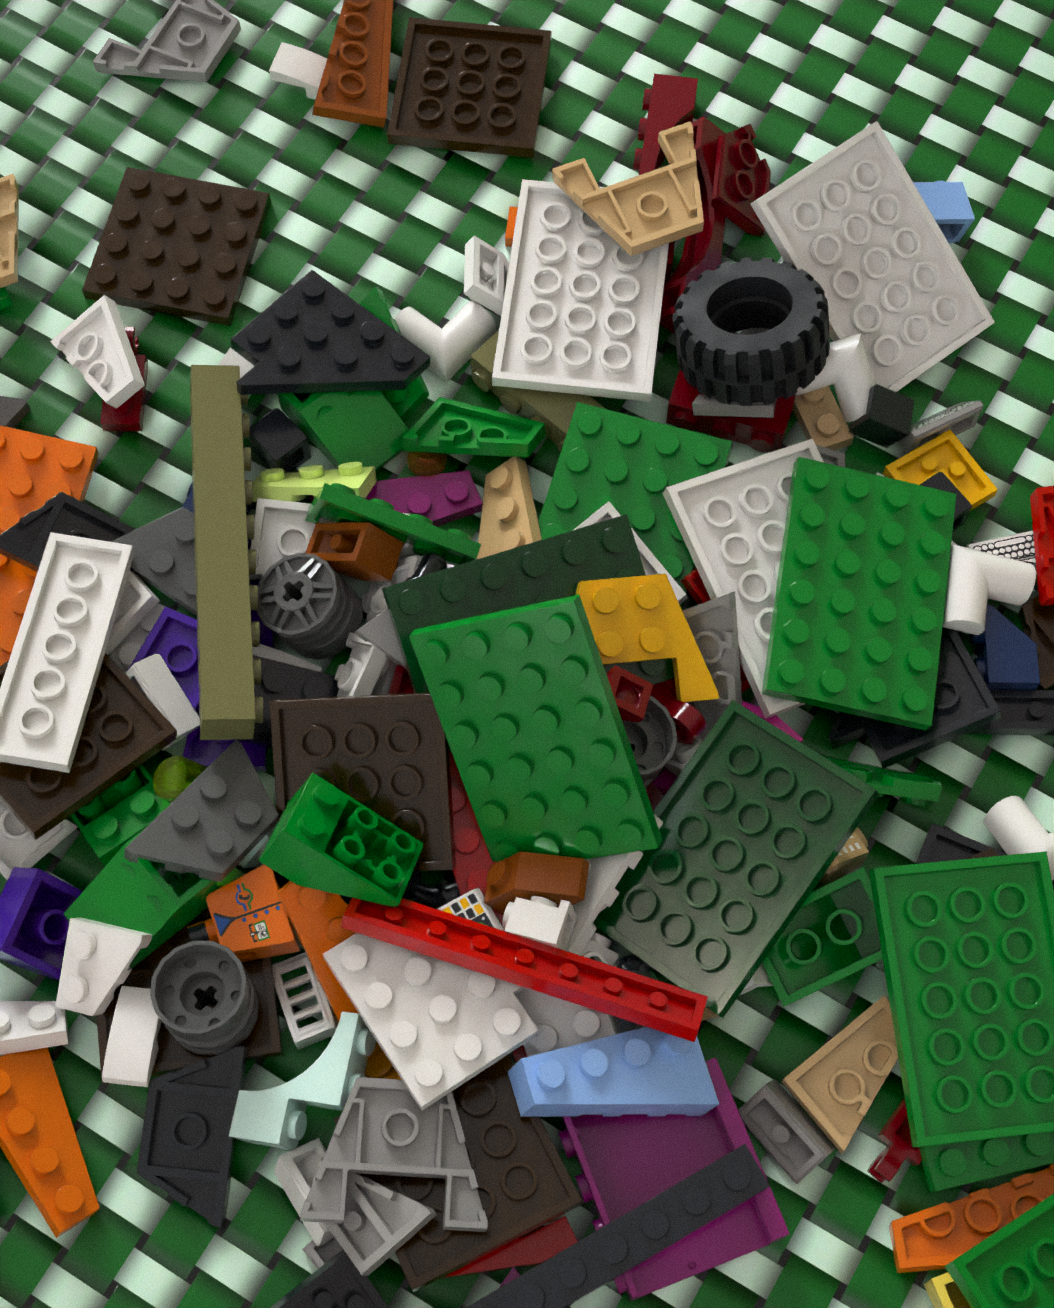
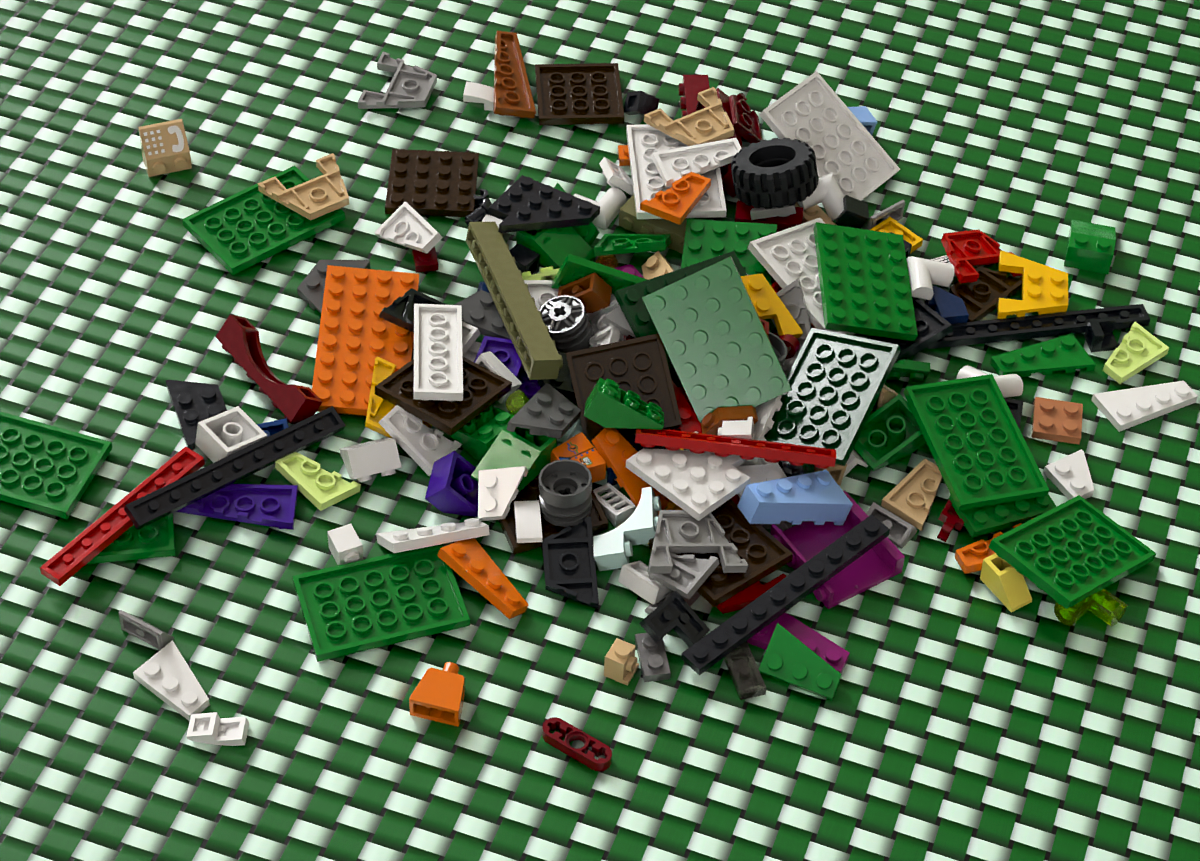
camera: 15 degrees left, 20 degrees down
none -> black piece [464,189,492,226]
none -> black panel [624,91,660,116]
none -> orange wing [640,172,711,225]
none -> white wing [652,138,742,188]

